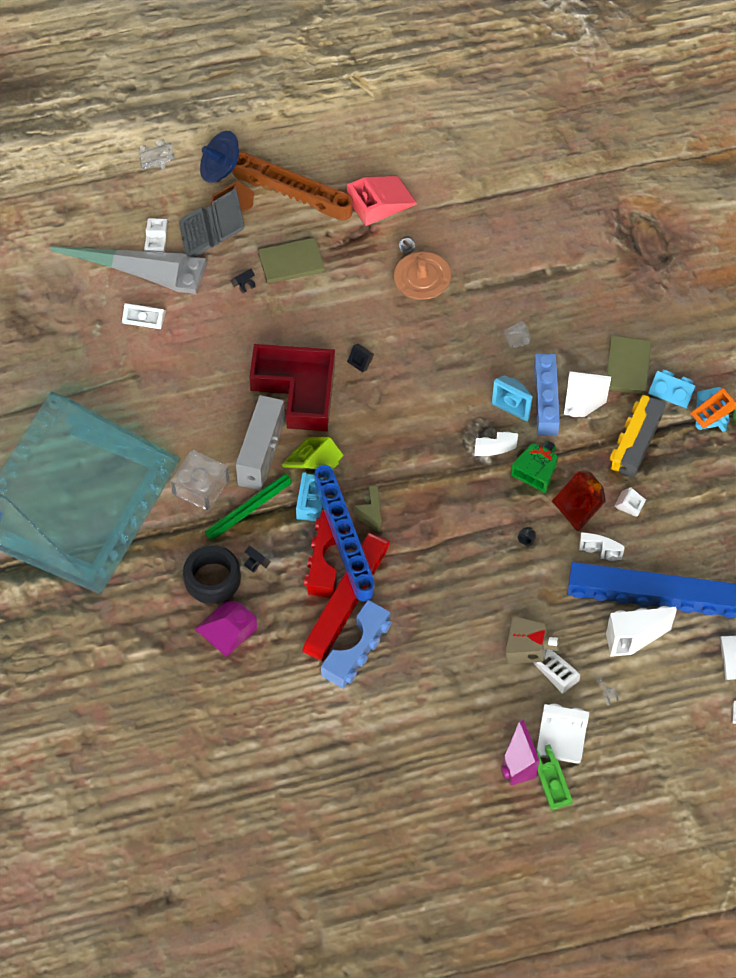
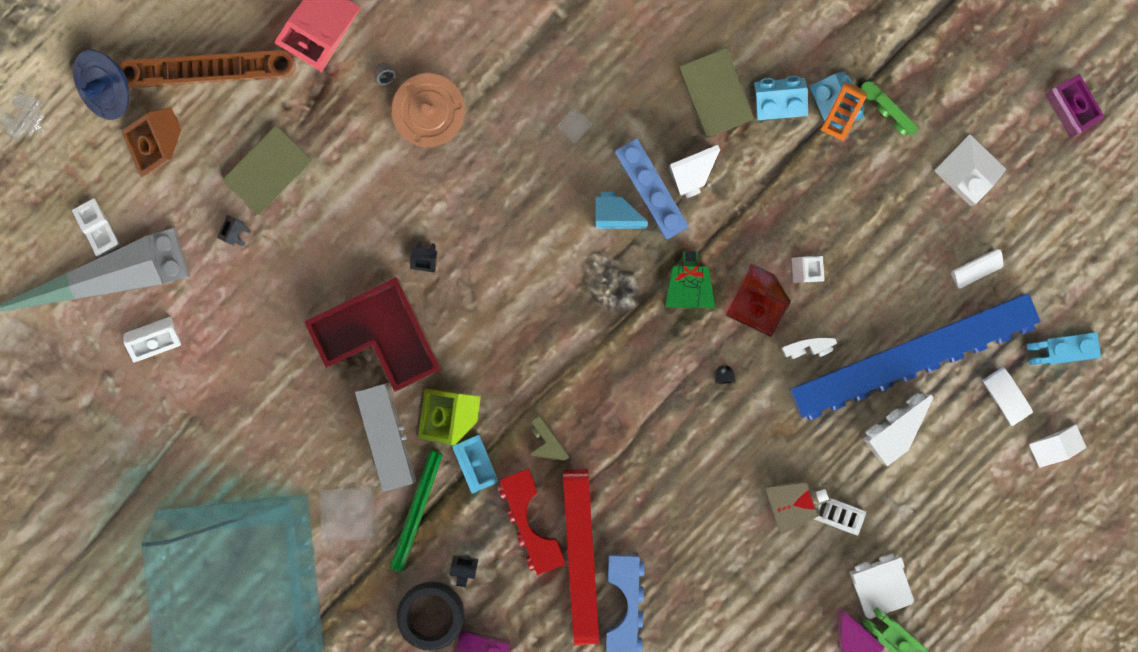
camera: 25 degrees left, 30 degrees up
dark grey piece [179,189,245,257] -> none
blue beam [315,465,375,601] -> none
white slope [474,432,518,456] -> none
piece [610,395,666,478] -> none

